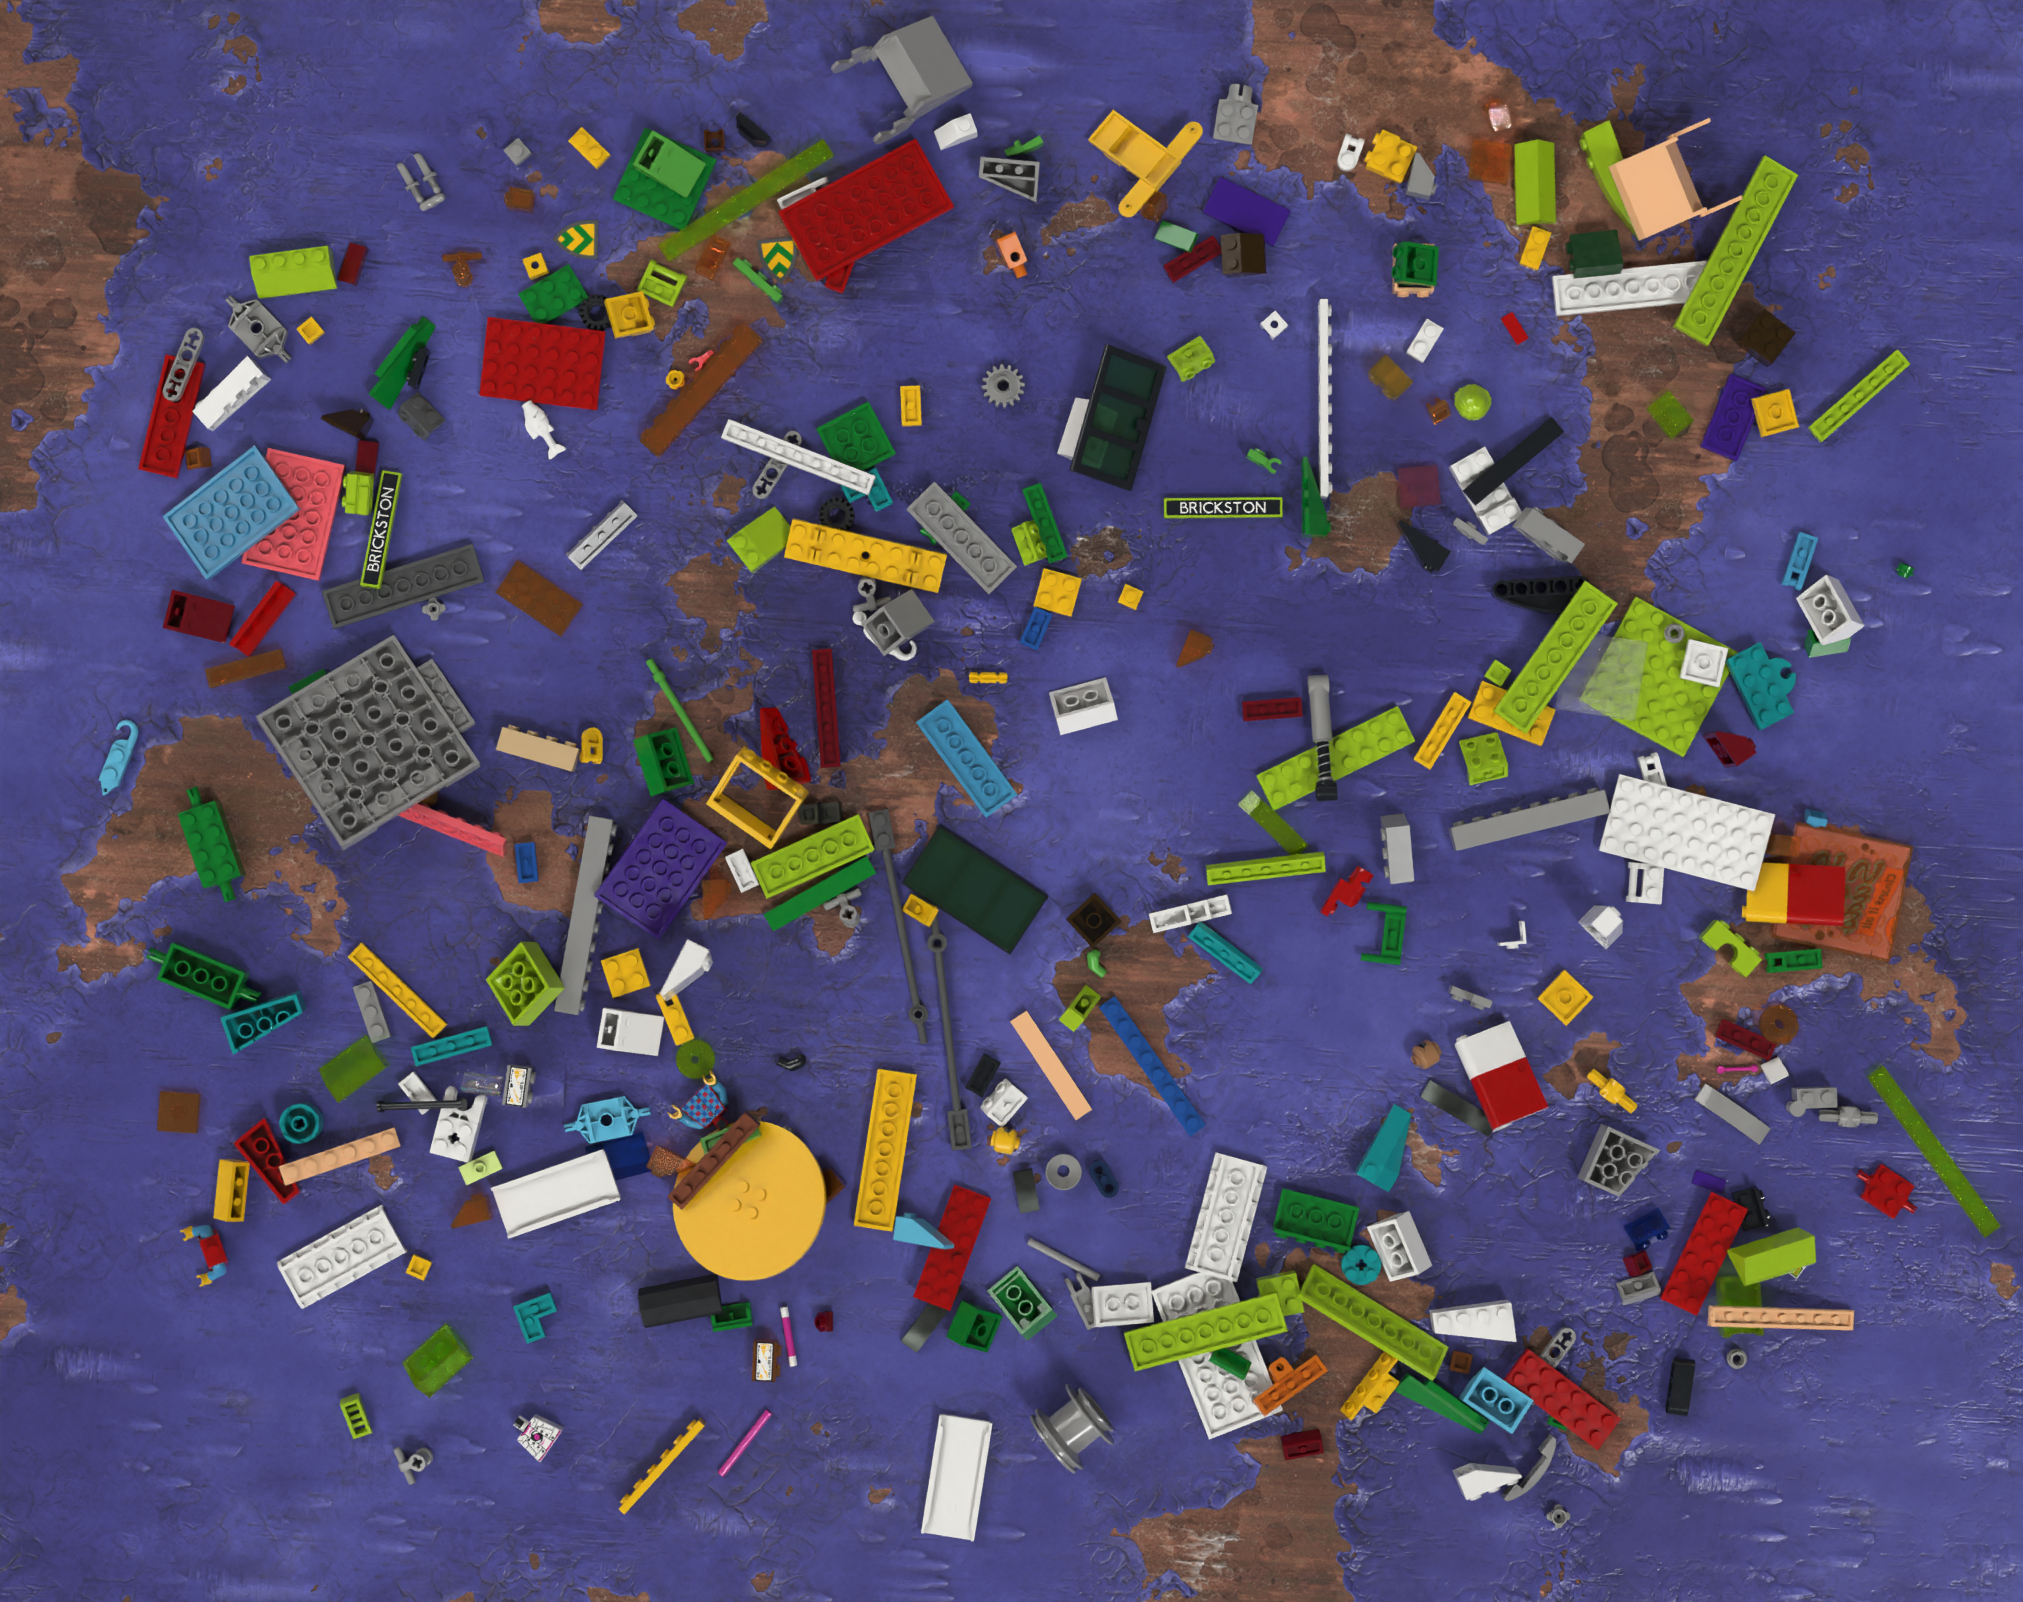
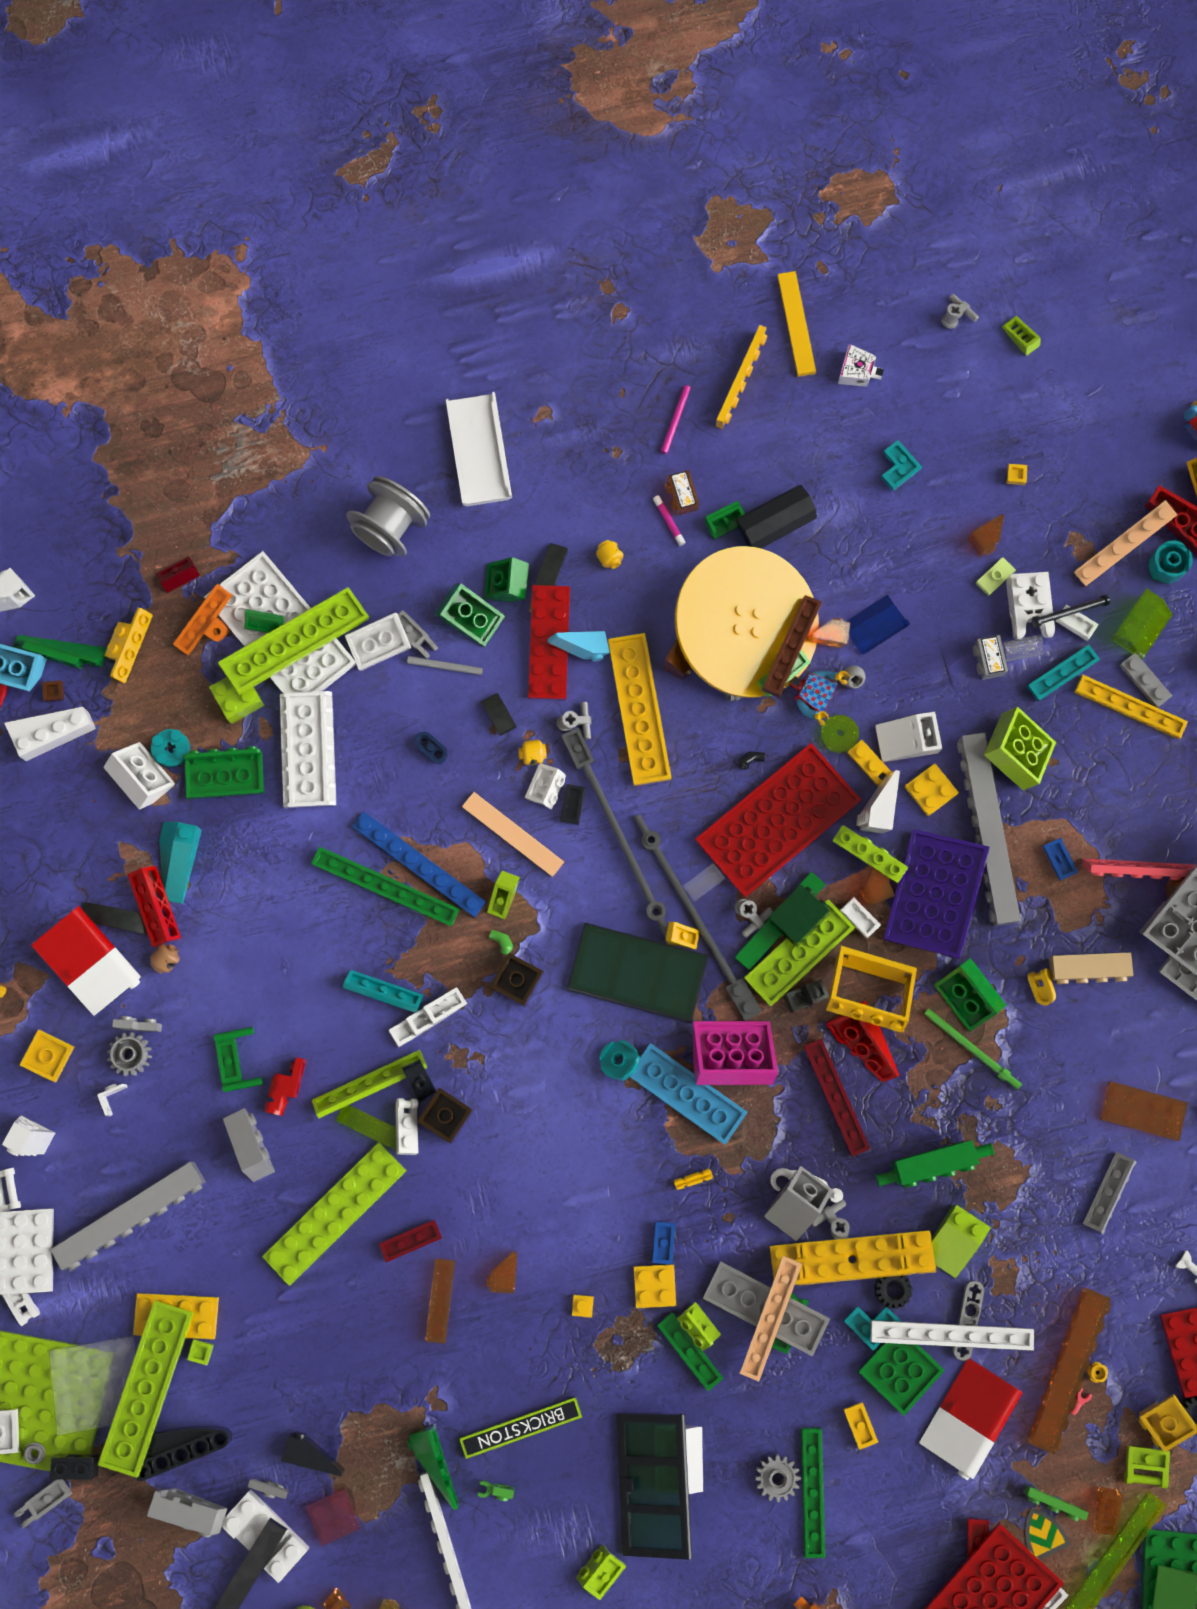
camera: 160 degrees right, 10 degrees down
white ladder [277,1204,408,1309] -> none
clear neon green slope [402,1323,474,1398] -> none
white ladder [491,1149,621,1239] -> none
medium azure plate [564,1095,651,1144] -> none
dark red plate [814,1311,833,1332] -> none
light grey piece [1046,1154,1082,1190] -> none
white slope [1049,677,1118,735] -> none
lime plate [1297,1264,1449,1380] -> none
piece [1307,675,1337,802] -> none
yellow plate [1413,692,1472,770] -> none
lime bracket [1459,732,1508,786] -> none
none -> light grey hinge [14,1480,73,1528]
none -> black brick [50,1454,99,1480]
none -> light grey gear [107,1033,152,1076]
none -> red fence [127,866,181,948]
none -> green plate [311,846,460,927]
none -> white plate [395,1098,418,1155]
none -> black plate [402,1059,436,1101]
none -> dark brown brick [417,1088,474,1144]
none -> clear orange plate [425,1258,456,1344]
none -> light grey piece [557,702,592,740]
none -> yellow head [596,540,624,569]
none -> teal plate [599,1040,640,1081]
none -> clear plate [683,863,725,902]
none -> dark pink slope [693,1021,778,1085]
none -> red plate [695,743,861,898]
none -> light nougat plate [740,1256,802,1382]
none -> dark green brick [768,885,830,948]
none -> yellow tile [777,271,816,377]
none -> green tile [801,1427,825,1558]
none -> lime bracket [833,825,908,883]
none -> light grey piece [842,665,866,689]
none -> green brick [875,1140,994,1188]
none -> door [919,1358,1023,1480]

